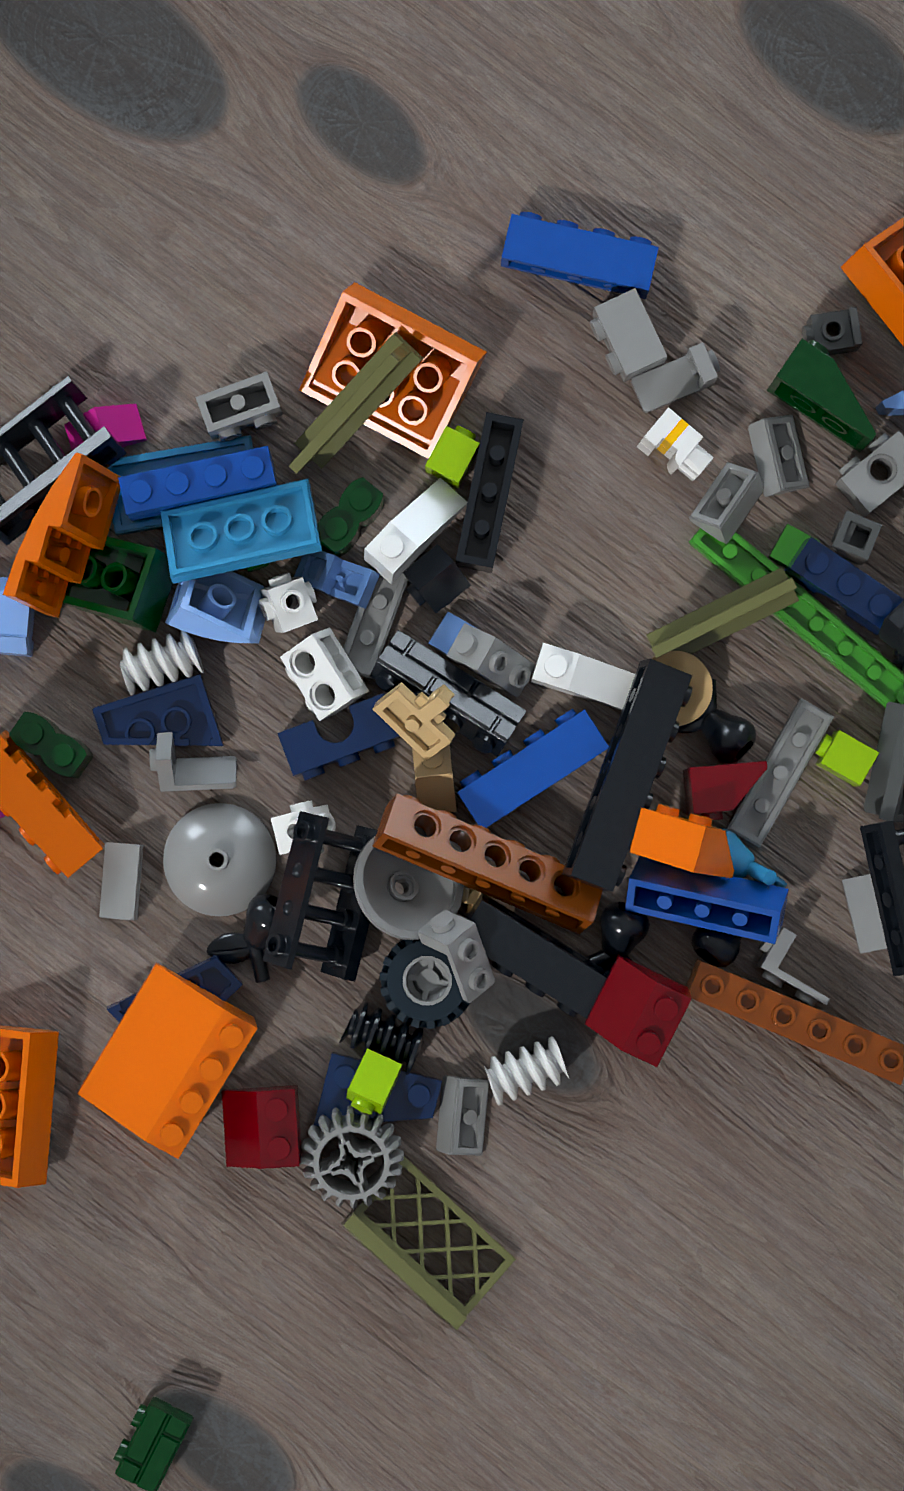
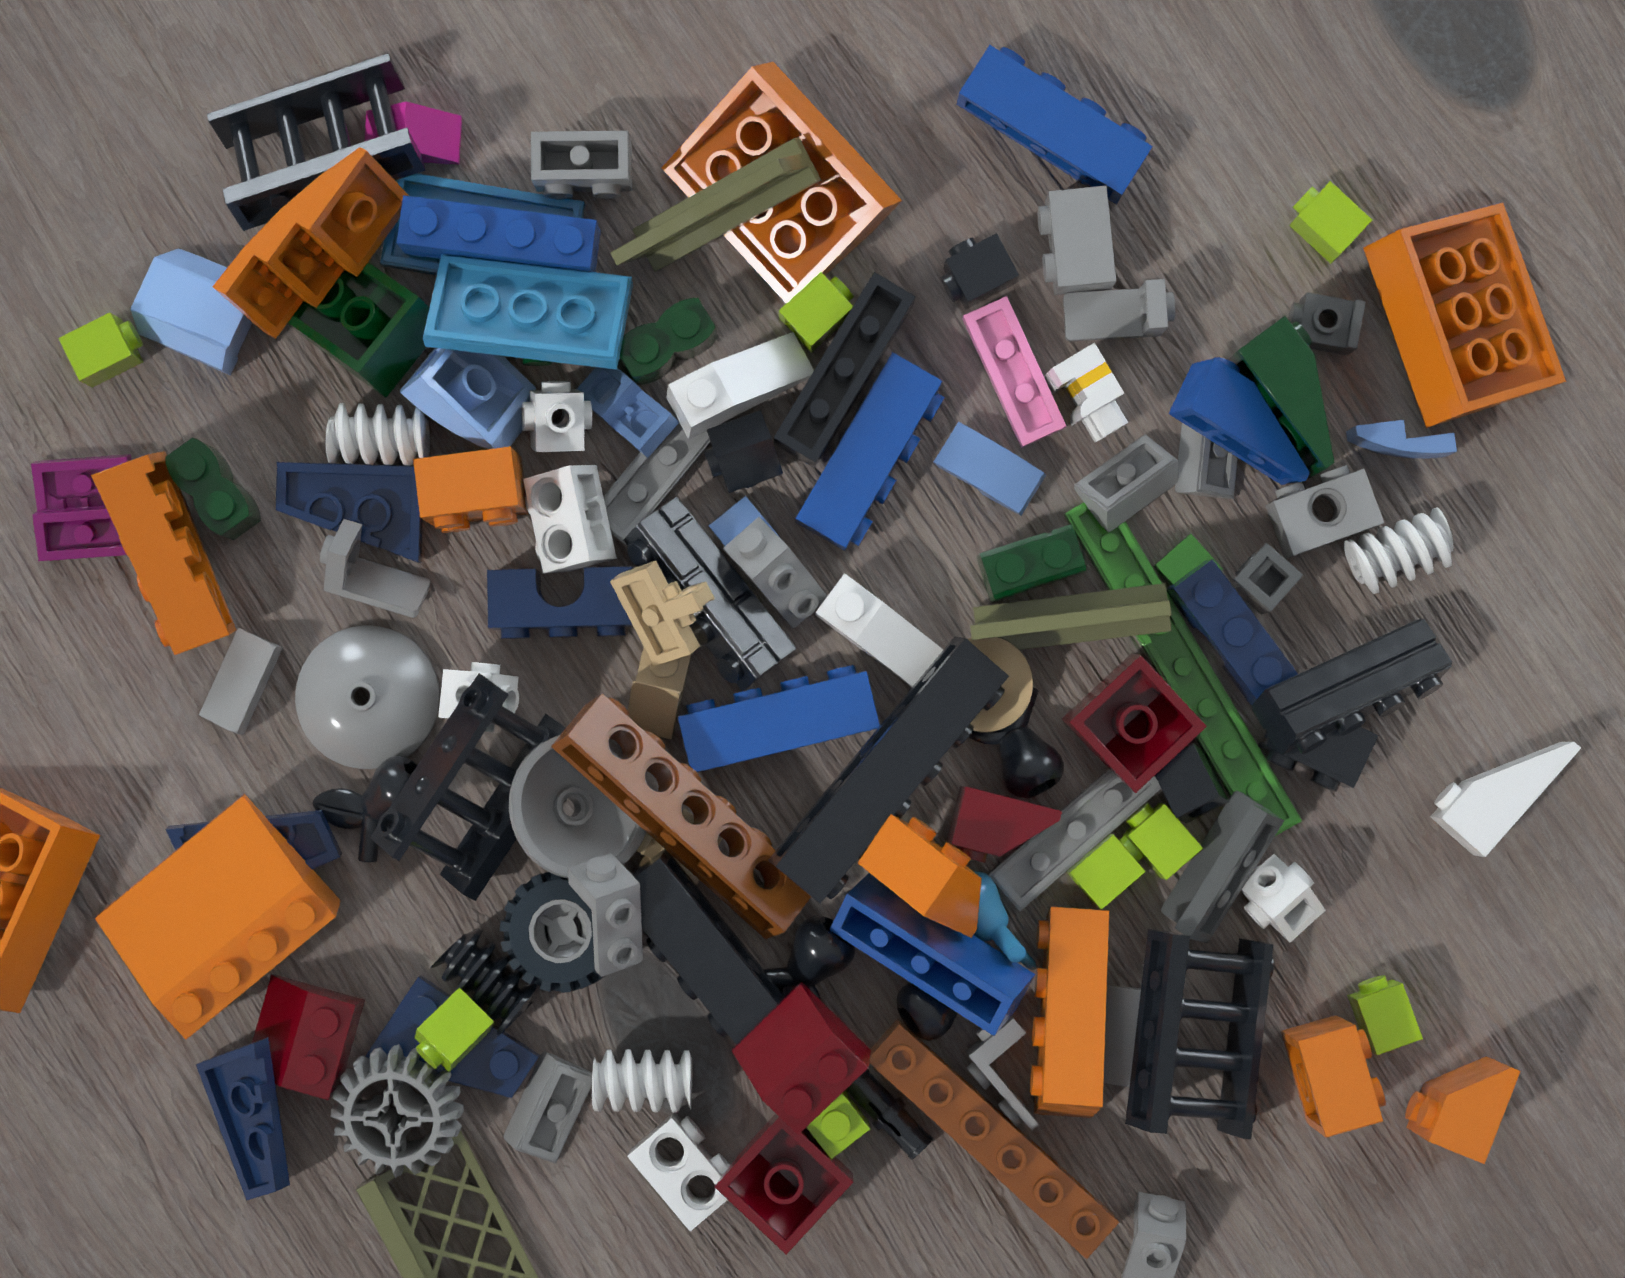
camera: 15 degrees right, 0 degrees up
none -> dark blue wing [196,1037,290,1201]
none -> orange brick [413,446,529,533]
none -> white brick [627,1112,730,1232]
none -> dark red slope [714,1114,854,1255]
none -> blue brick [795,352,945,551]
none -> lime brick [807,1091,870,1160]
none -> black pin [846,1069,934,1160]
none -> medium blue slope [934,422,1046,516]
none -> black brick [940,233,1019,310]
none -> bright pink plate [962,296,1066,448]
none -> dark green brick [976,524,1087,602]
none -> orange wedge [1030,907,1109,1118]
none -> dark red slope [1062,653,1207,793]
none -> lime brick [1066,834,1146,910]
none -> black brick [1155,744,1229,823]
none -> blue slope [1168,357,1310,485]
none -> lime brick [1289,181,1372,264]

